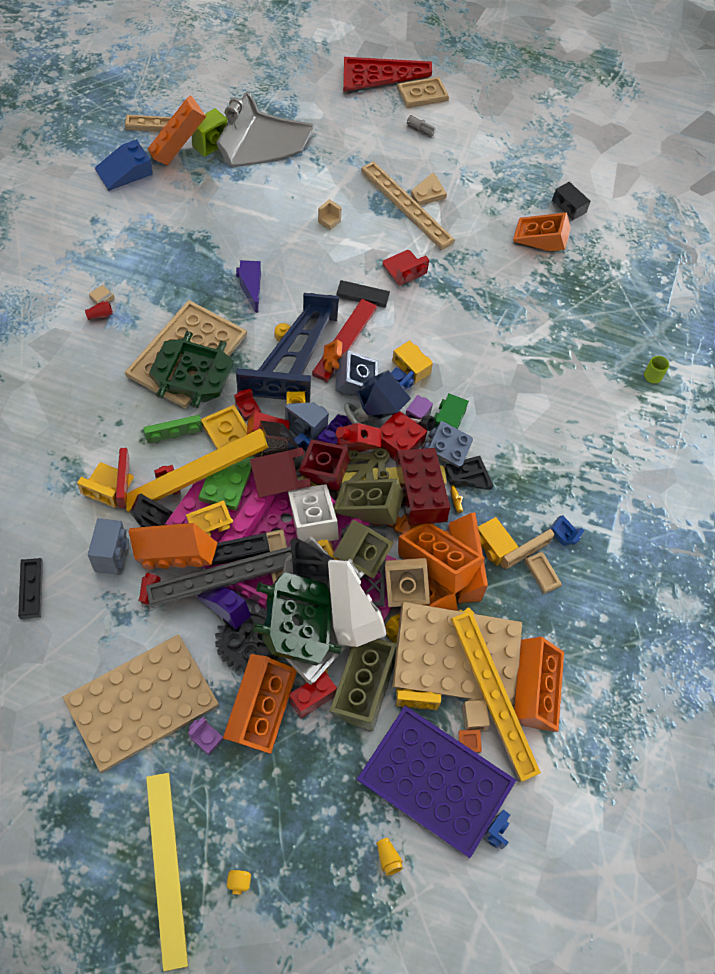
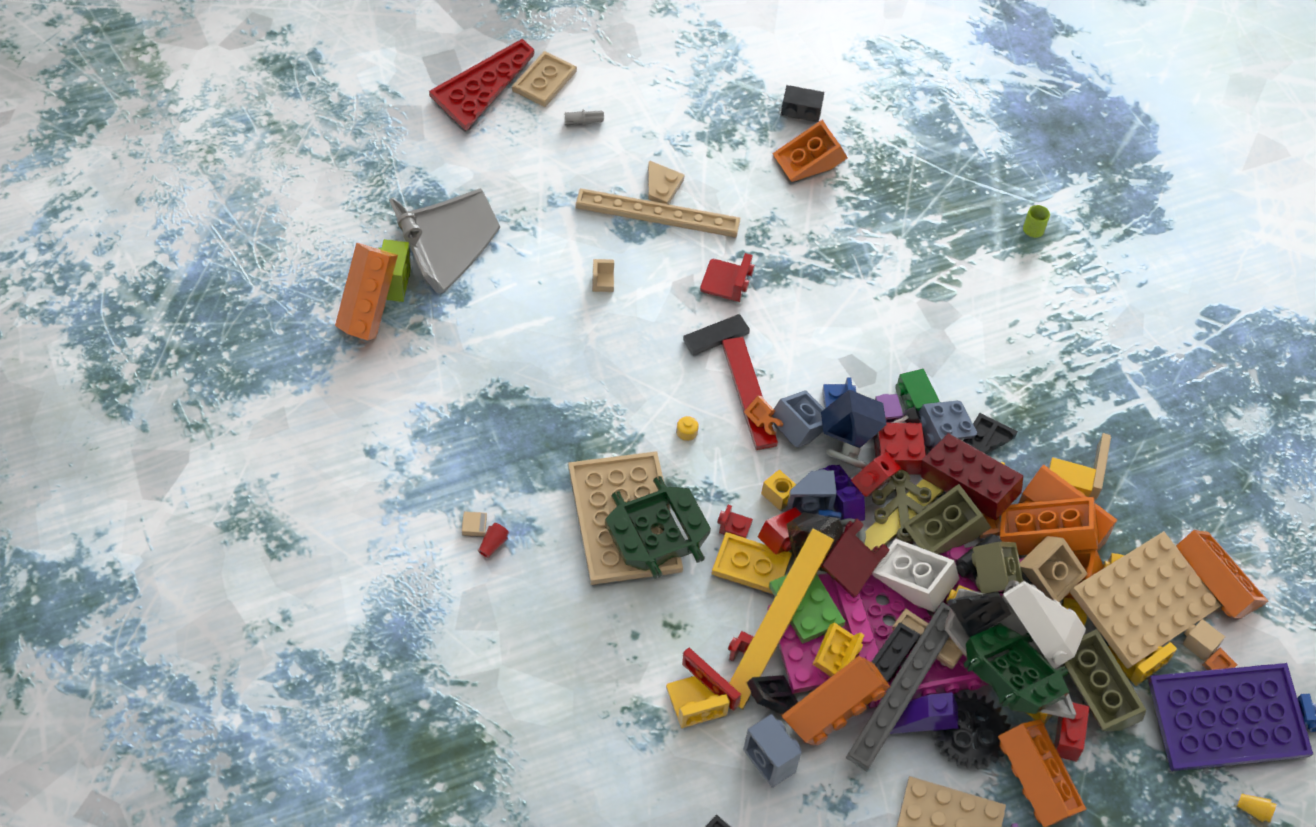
camera: 40 degrees left, 5 degrees down
blue slope [95,139,153,191] -> none
tan tile [125,114,171,132] -> none
red cone [138,573,161,605] -> none
bright green plate [144,415,203,443] -> none
dark purple slope [236,260,261,313] -> none
dark blue piece [236,293,339,402] -> none
dark red slope [299,439,350,491] -> none
yellow brick [392,340,433,384] -> none
yellow plate [451,610,541,782] -> none
tan tile [524,551,562,594] -> none
blue bracket [548,515,584,546] -> none

